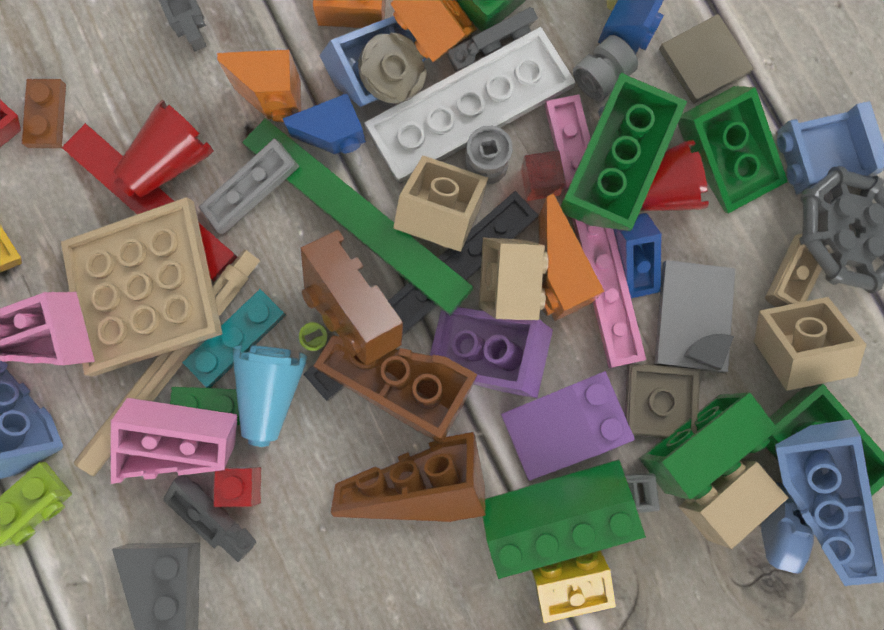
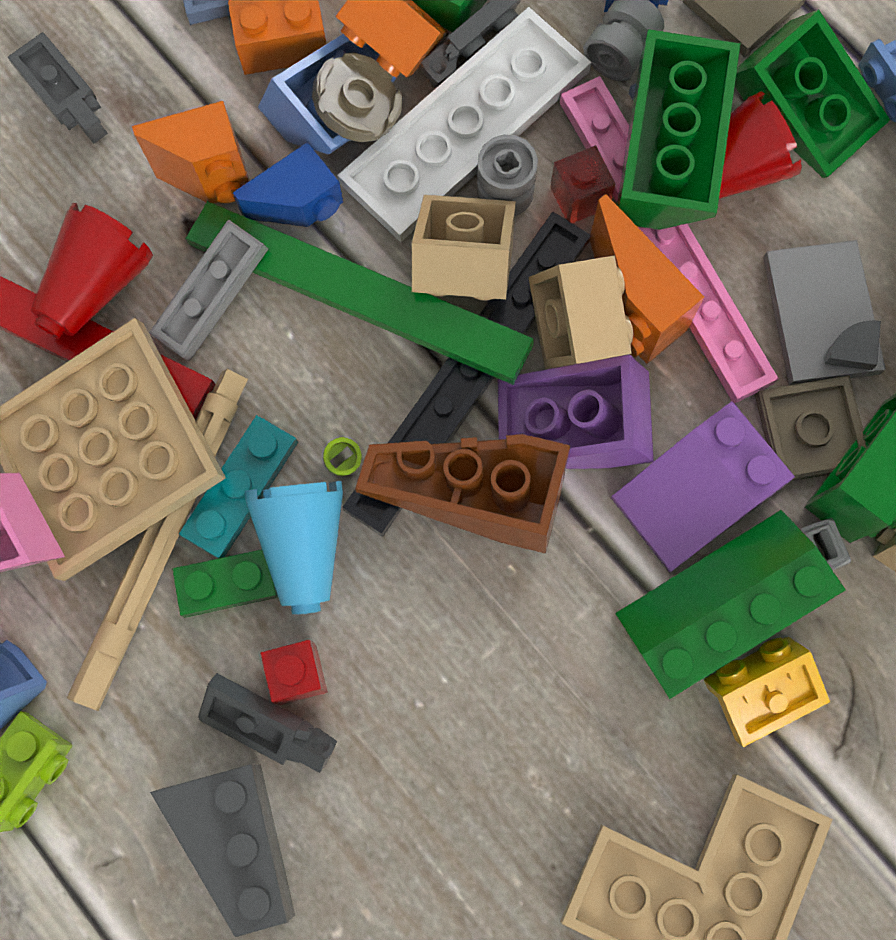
camera: 10 degrees left, 5 degrees down
bright pink wedge [111,398,237,484] -> none
dark orange wedge [301,230,403,366] -> none
dark orange wedge [331,432,486,522] -> none
blue slope [614,212,662,298] -> none

